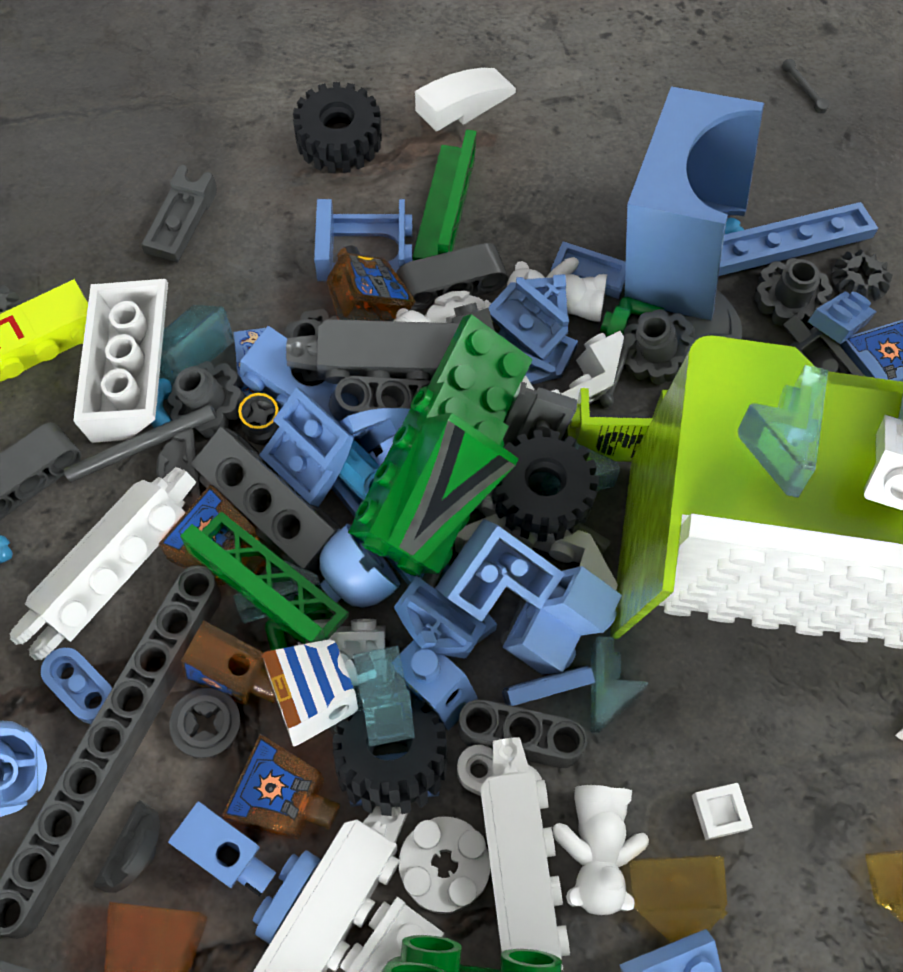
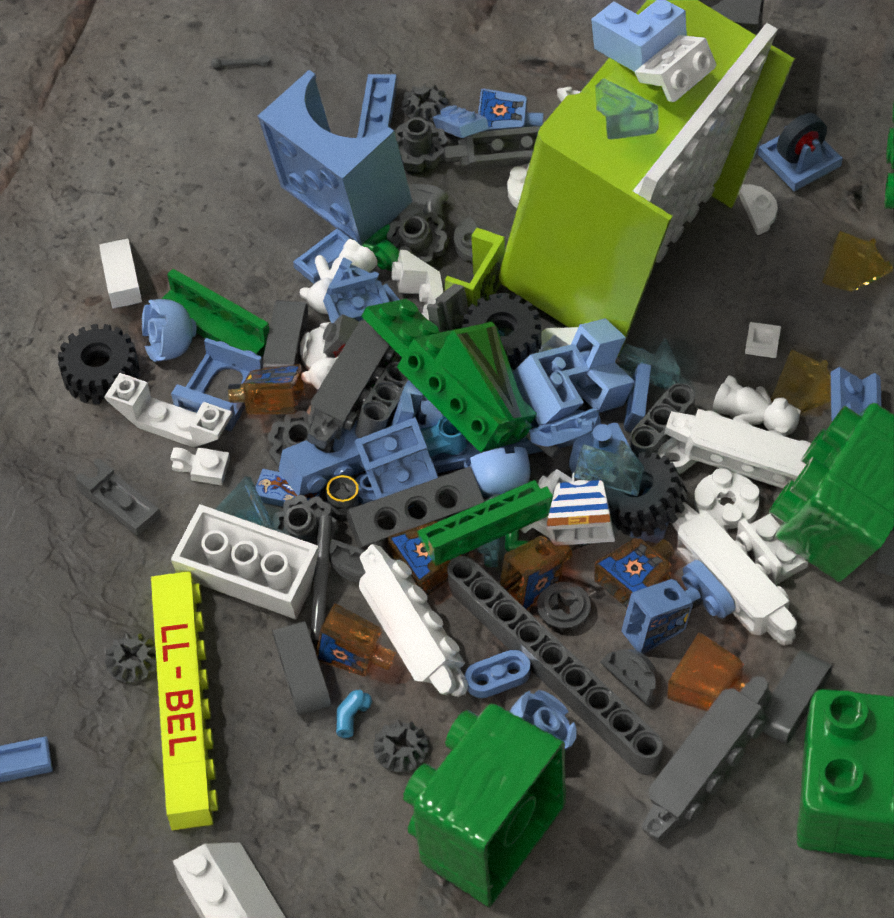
camera: 60 degrees left, 10 degrees down
none -> white slope [105,373,232,448]
none -> light blue cylinder [142,299,196,362]
none -> white plate [170,448,230,486]
none -> clear orange torso [316,603,397,676]

